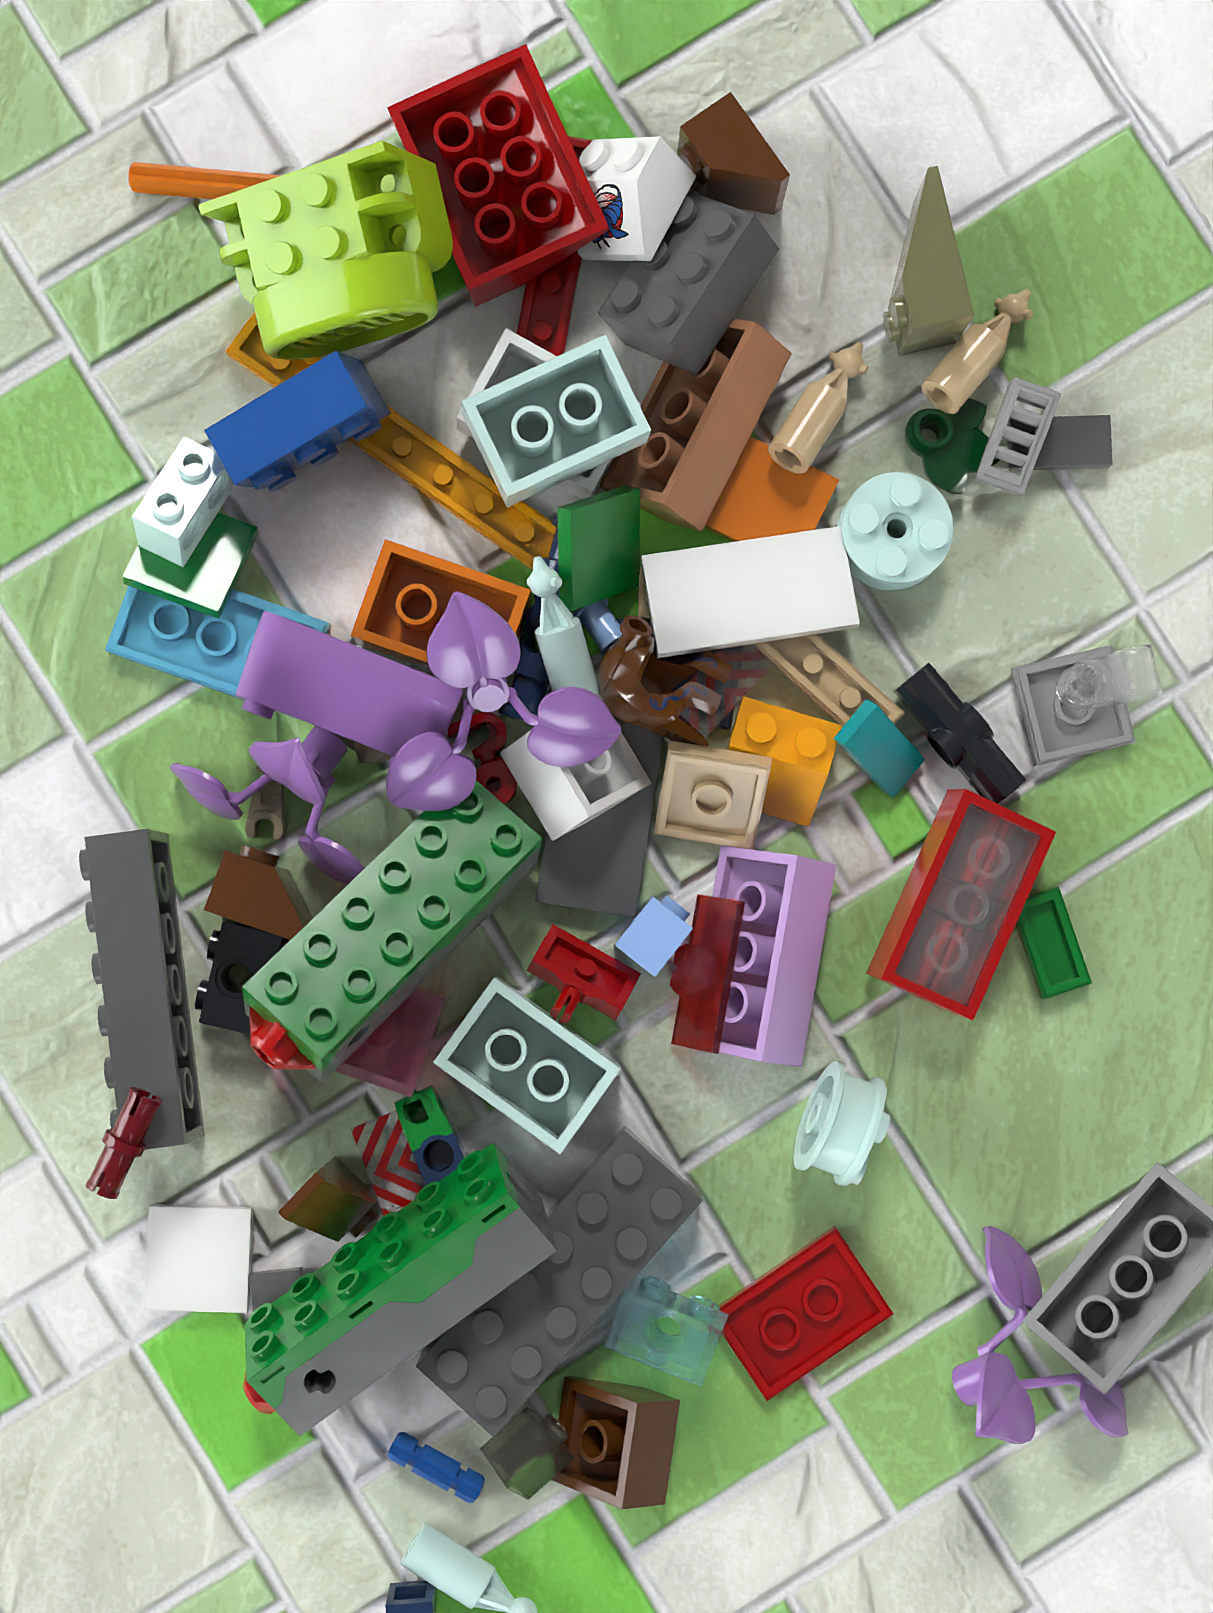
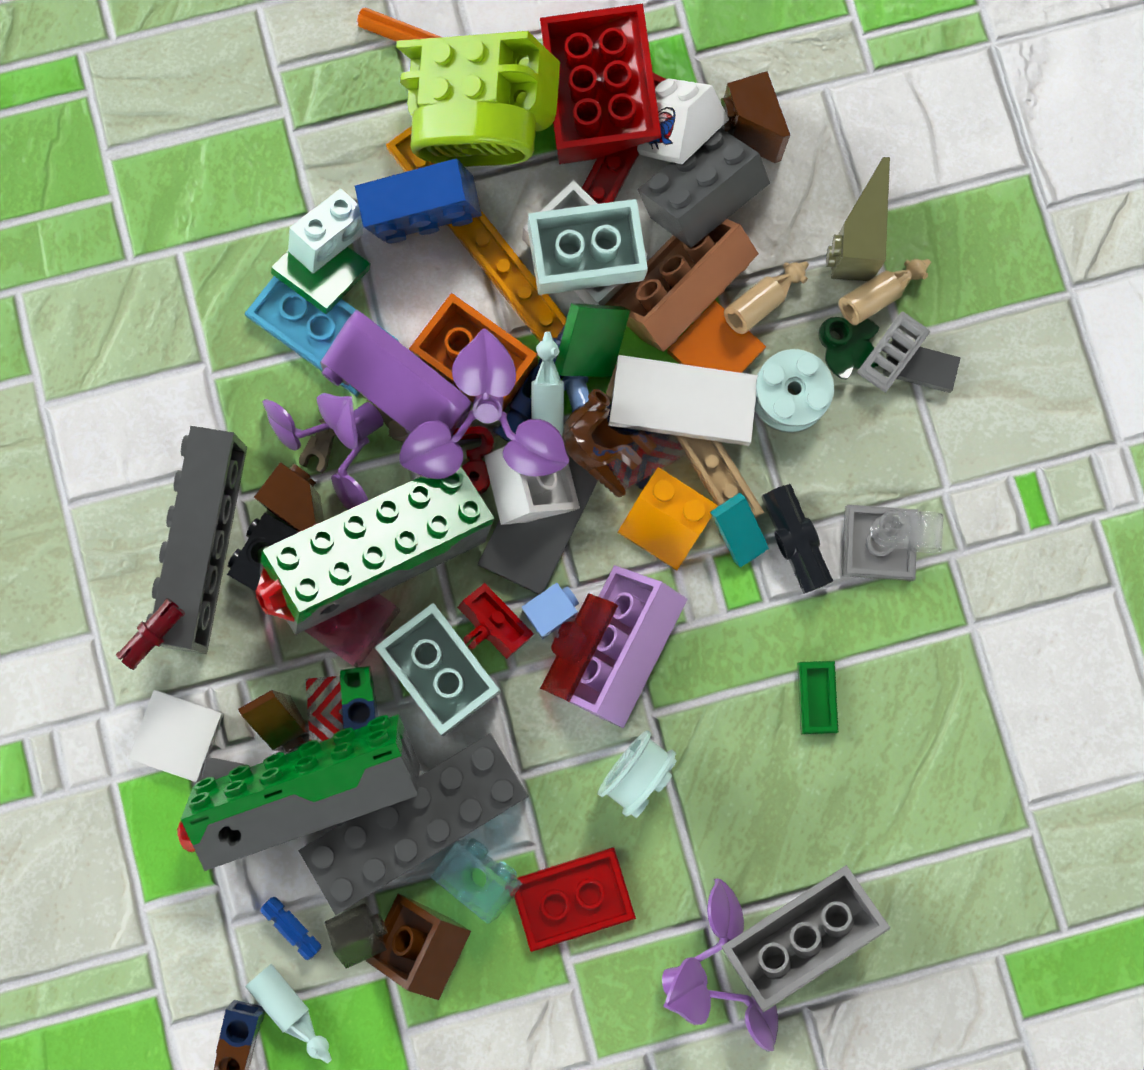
camera: 15 degrees right, 5 degrees down
tan tile [654,741,771,850] -> none
brick [866,789,1056,1021] -> none

